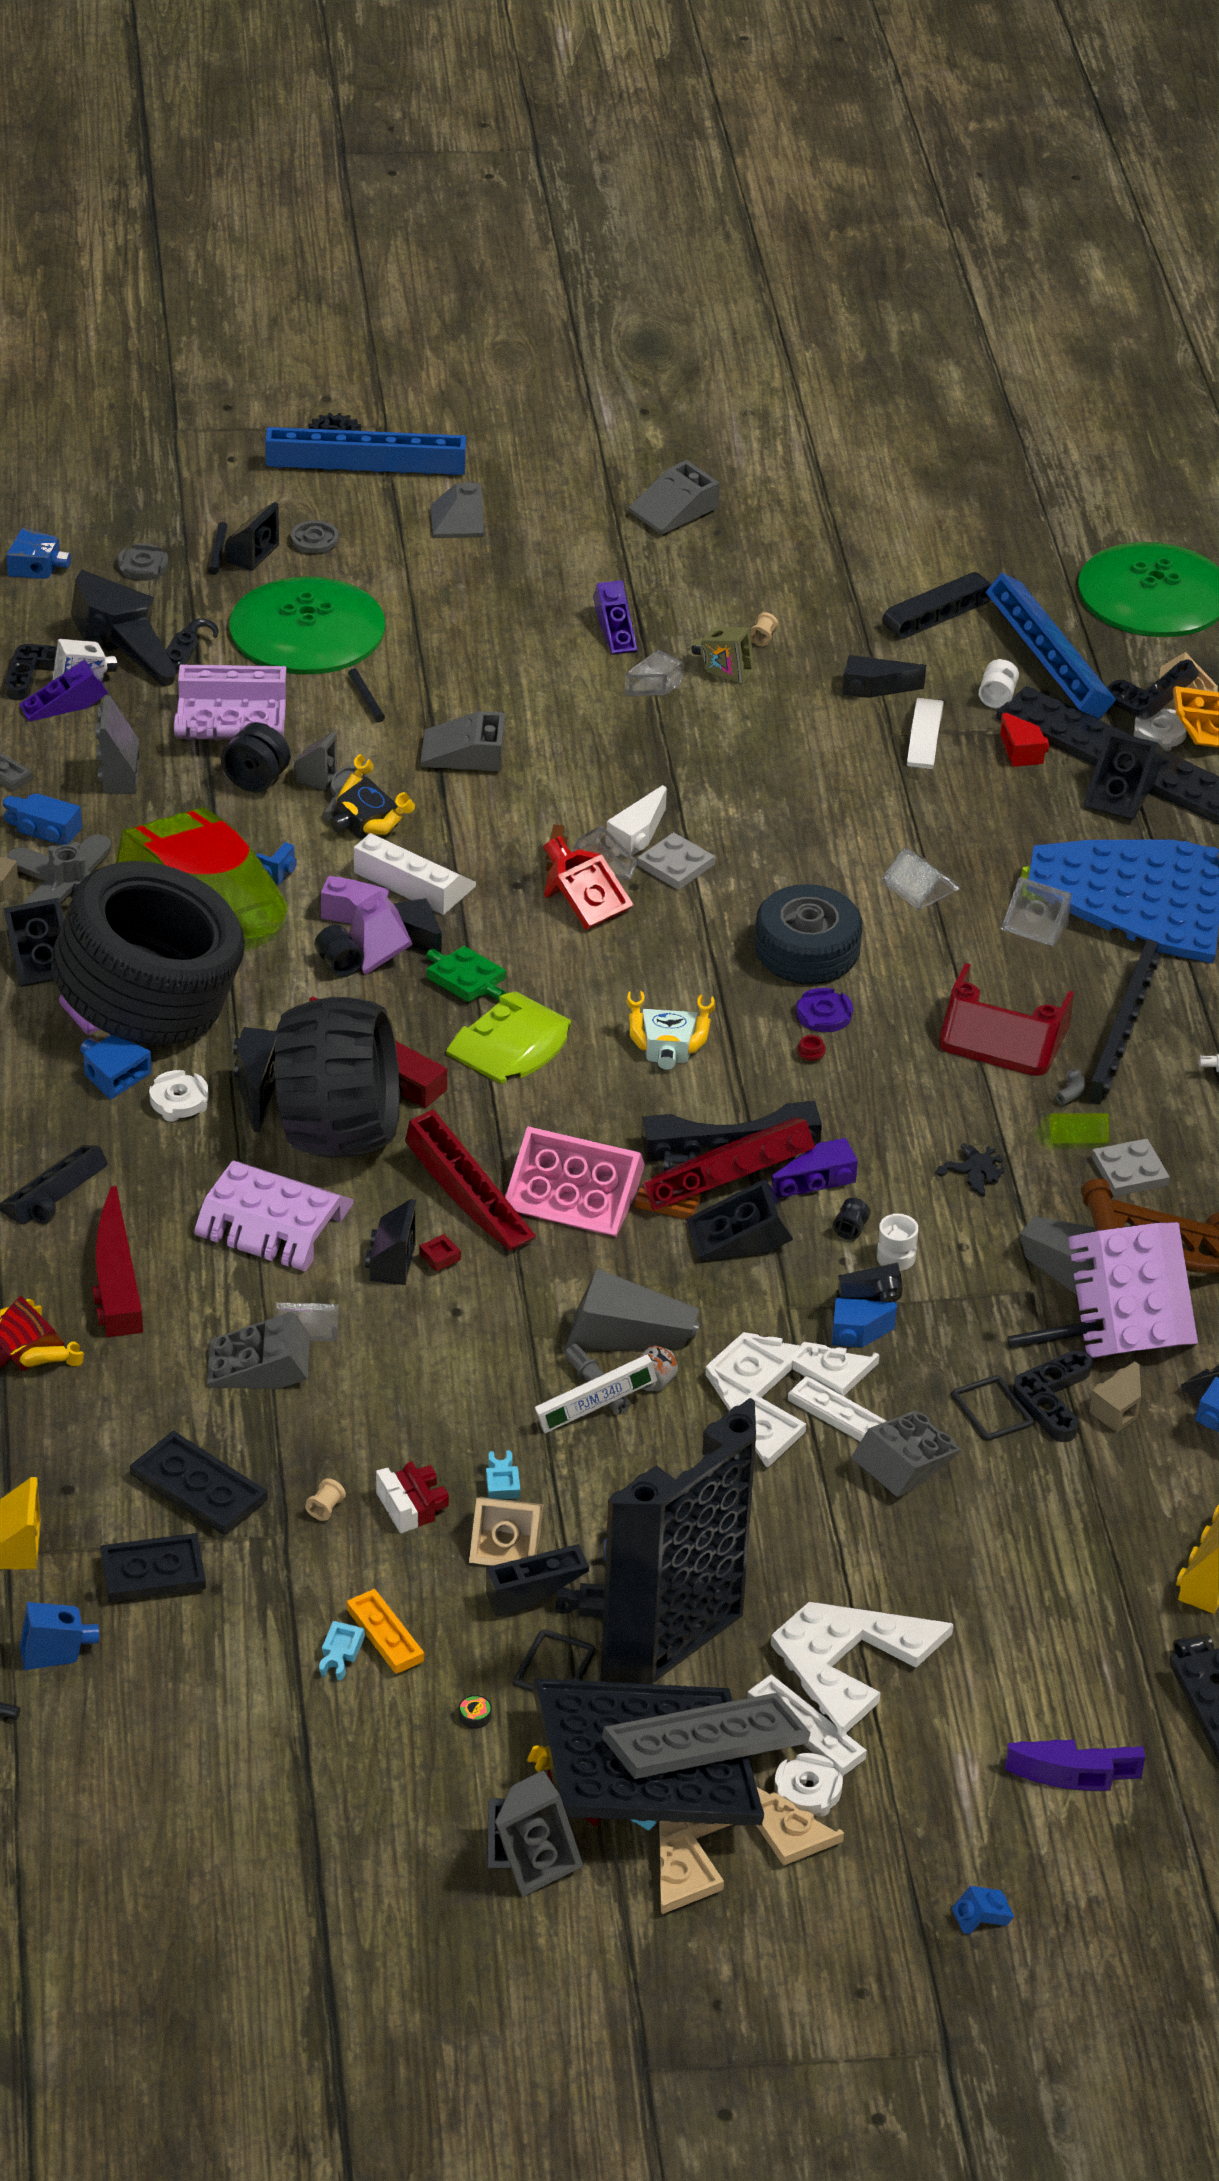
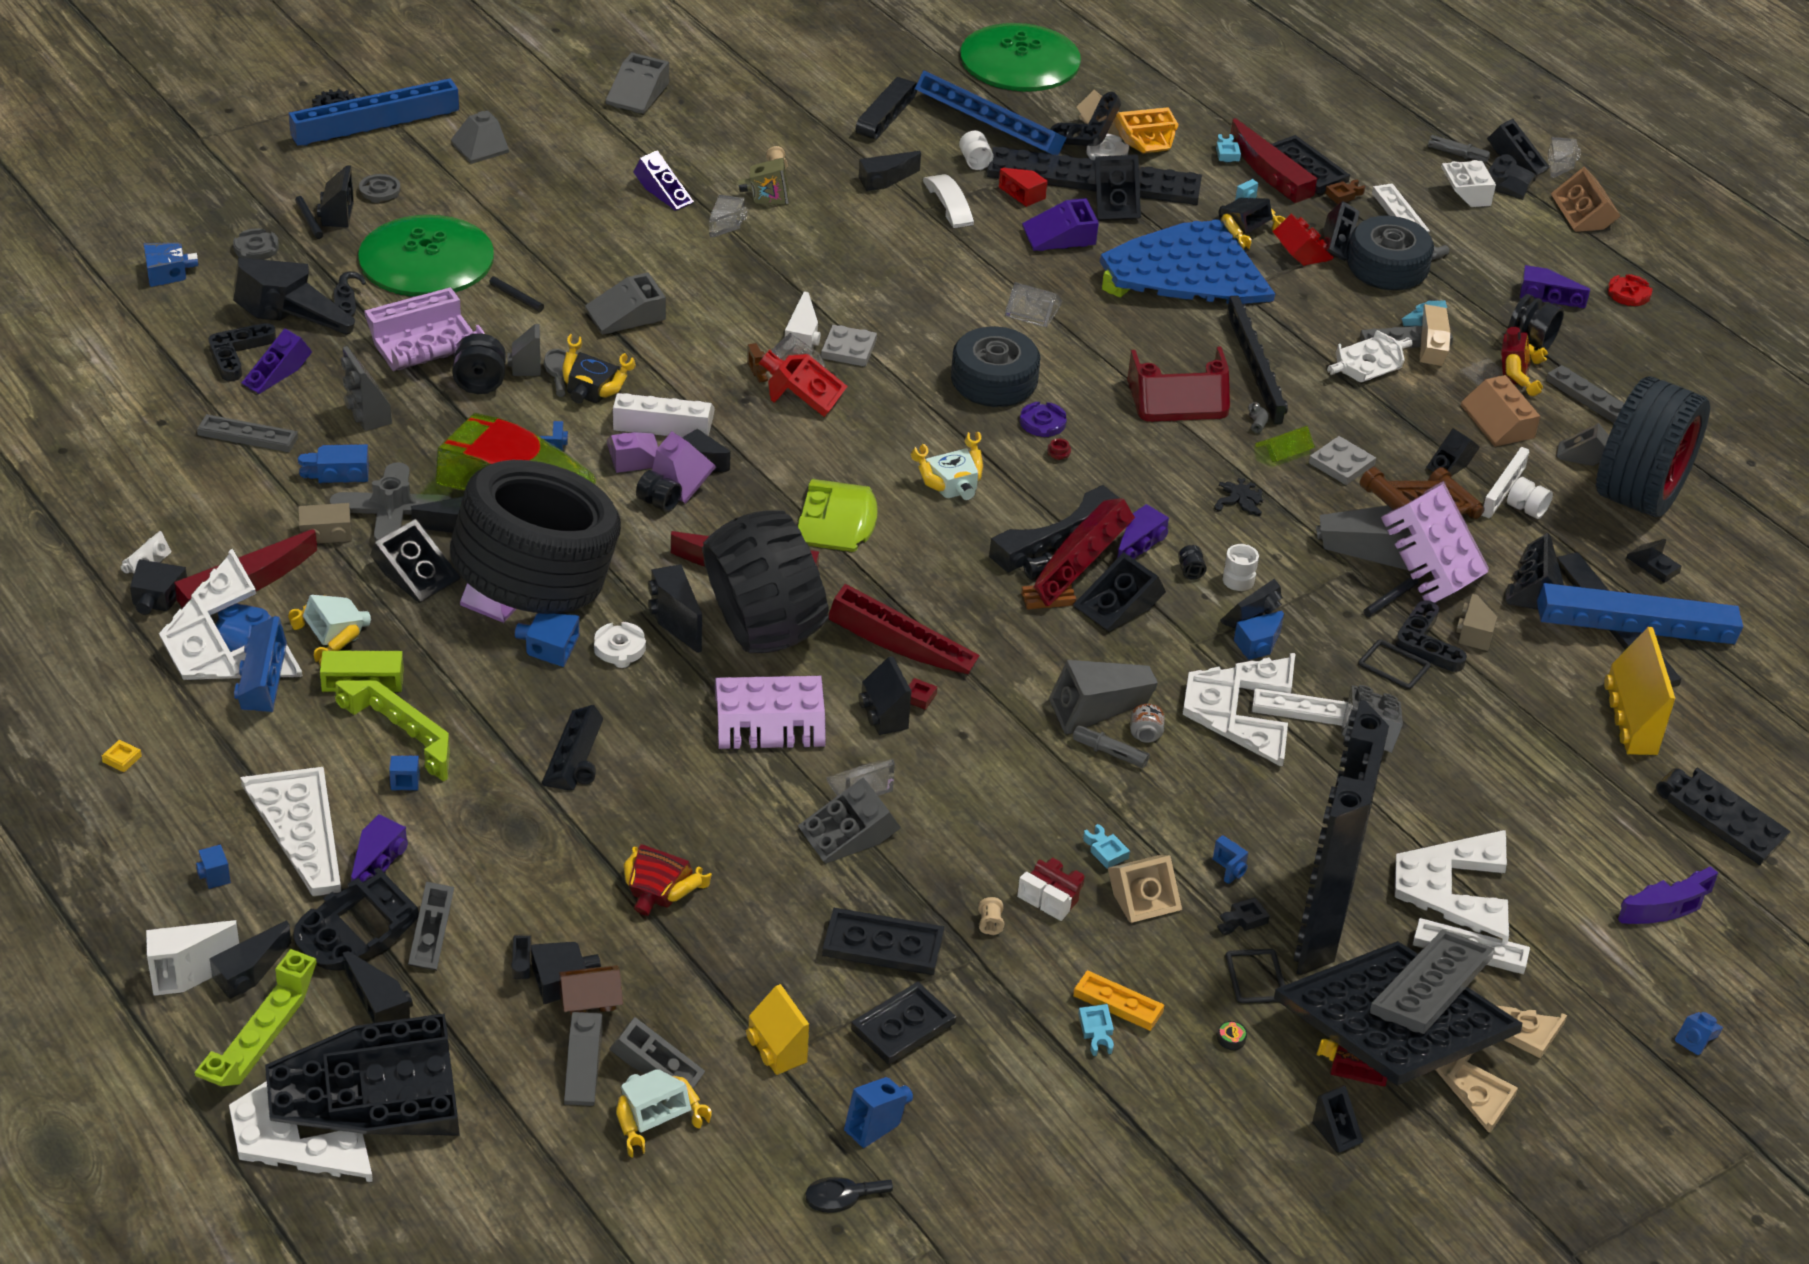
camera: 30 degrees left, 0 degrees up
white torso [53,639,117,681] -> none
dark red slope [92,1186,143,1338] -> none
green plate [426,946,507,1002] -> none
black slope [486,1544,589,1617] -> none
dark grey slope [495,1770,583,1897] -> none
bright pink slope [505,1126,645,1237] -> none
tile [534,1354,658,1433] -> none
white plate [774,1753,843,1817] -> none
clear slope [1001,877,1072,947] -> none
none -> dark purple slope [1022,198,1099,251]

